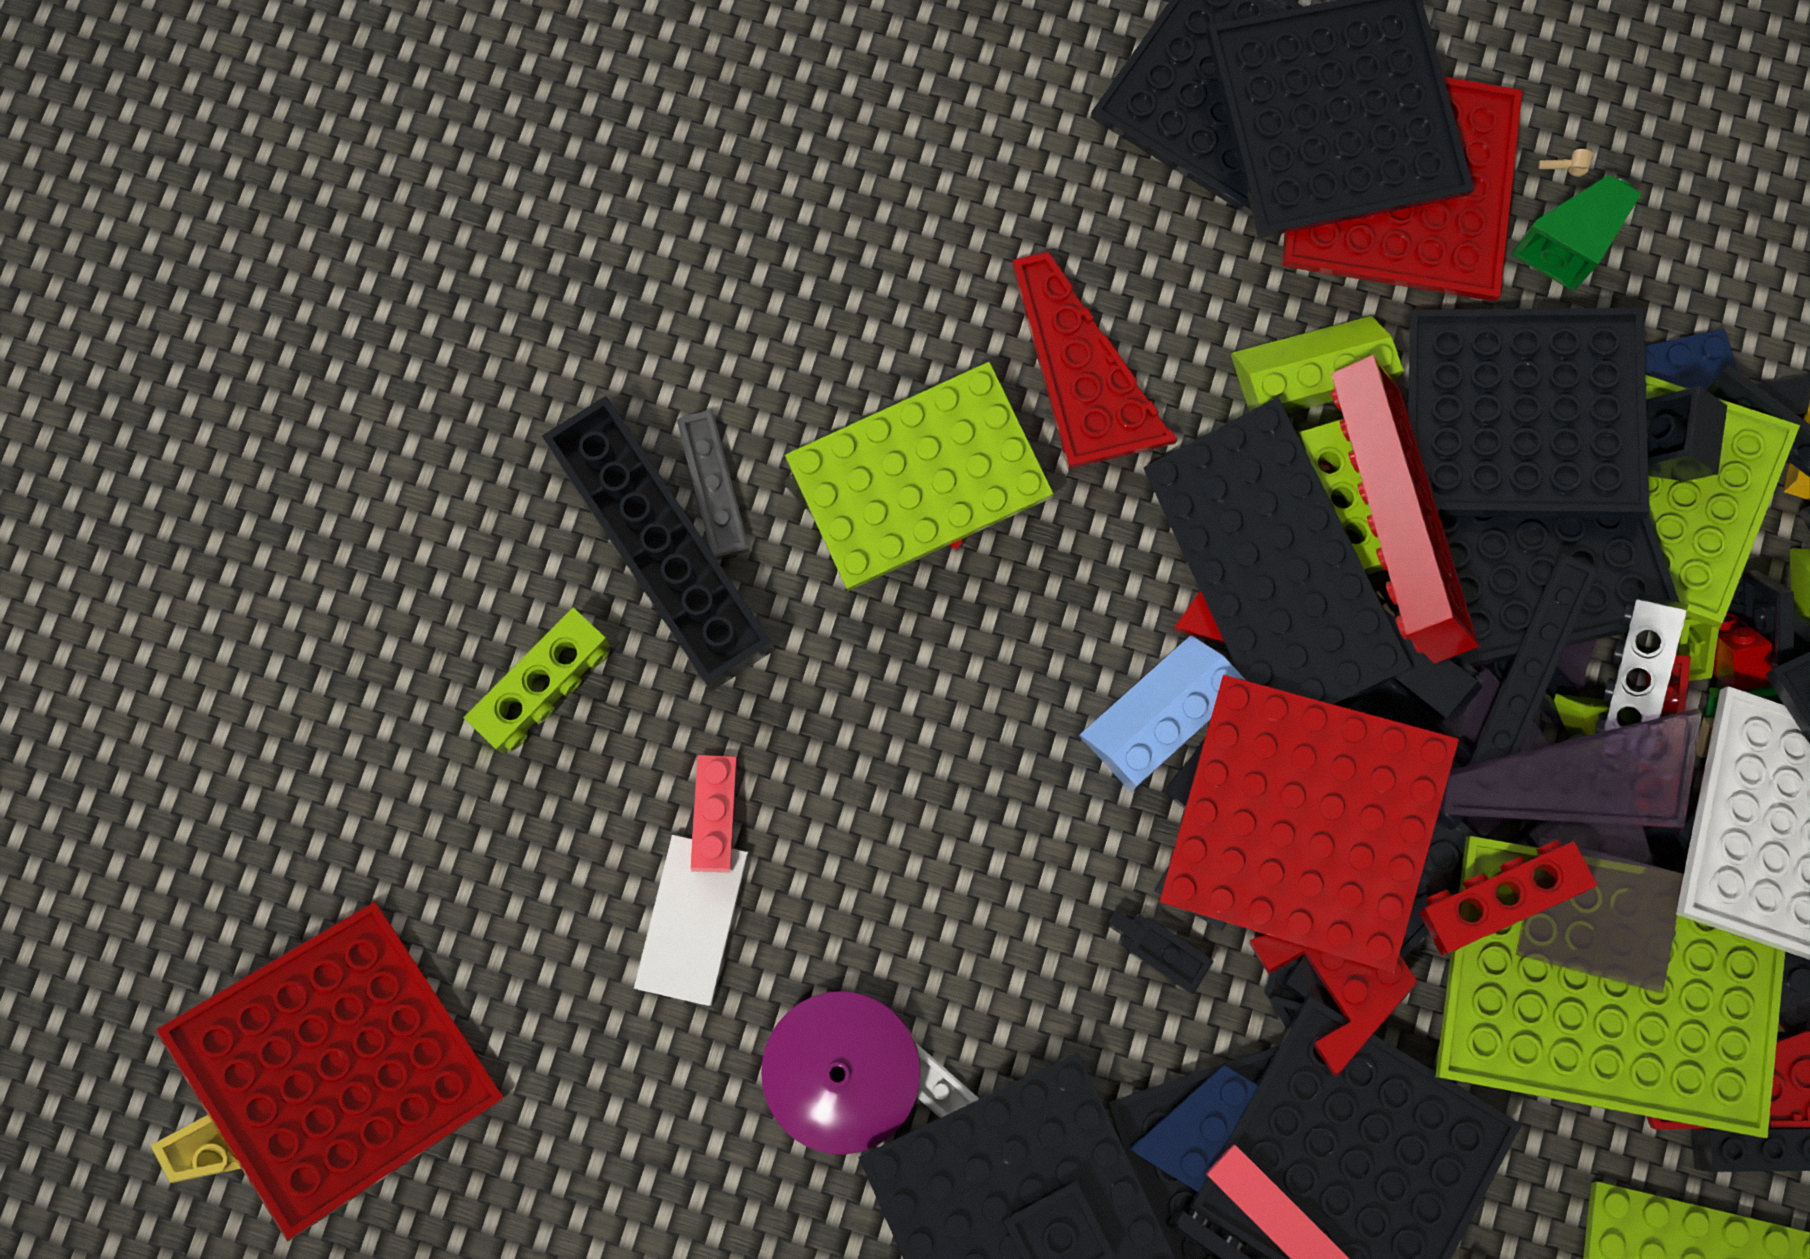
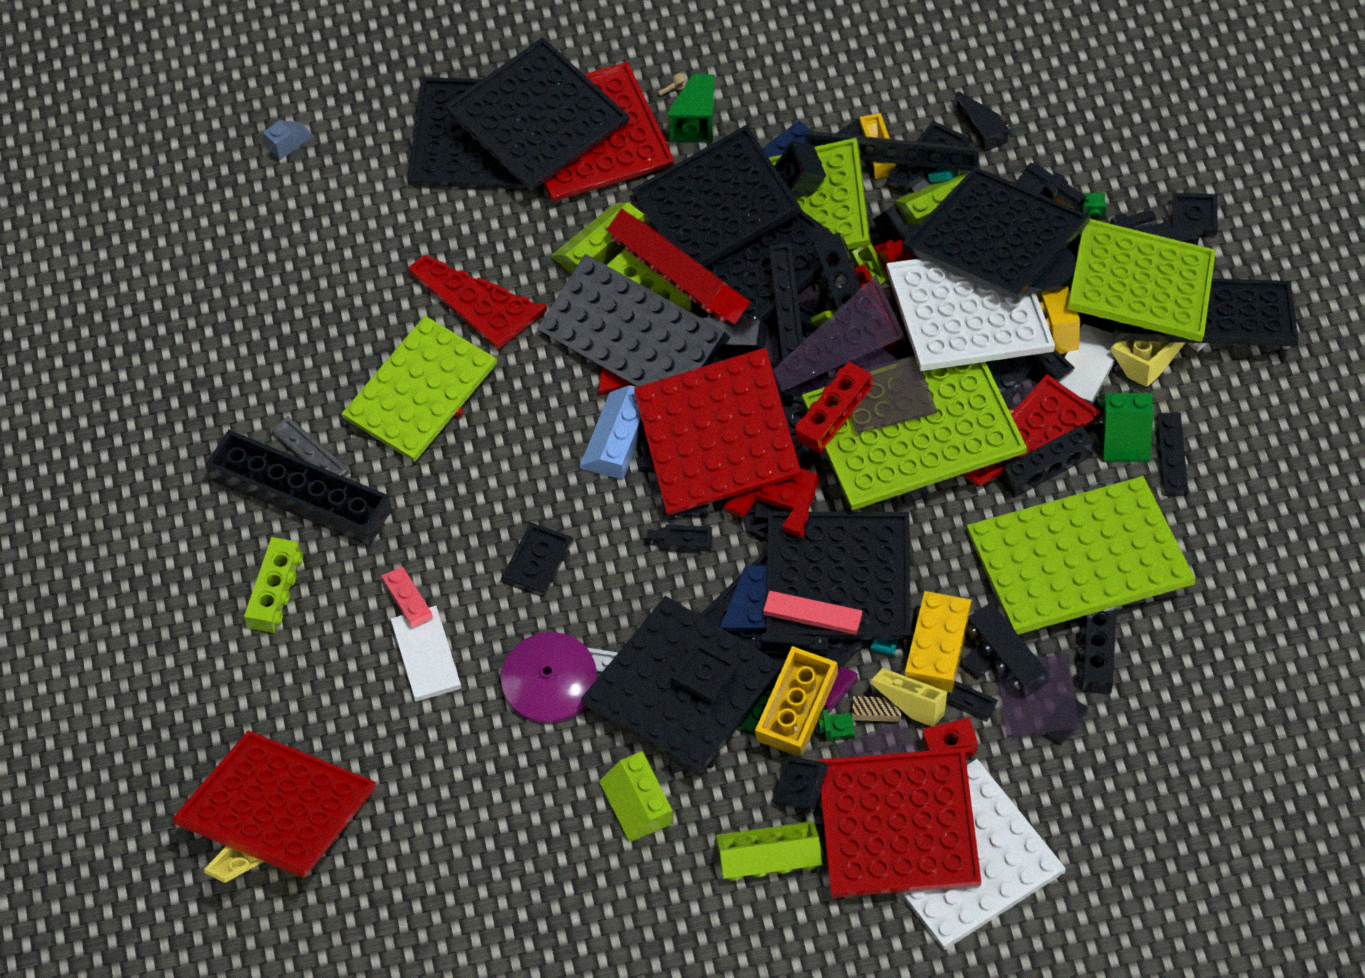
camera: 25 degrees left, 20 degrees down
none -> black tile [501,522,573,597]

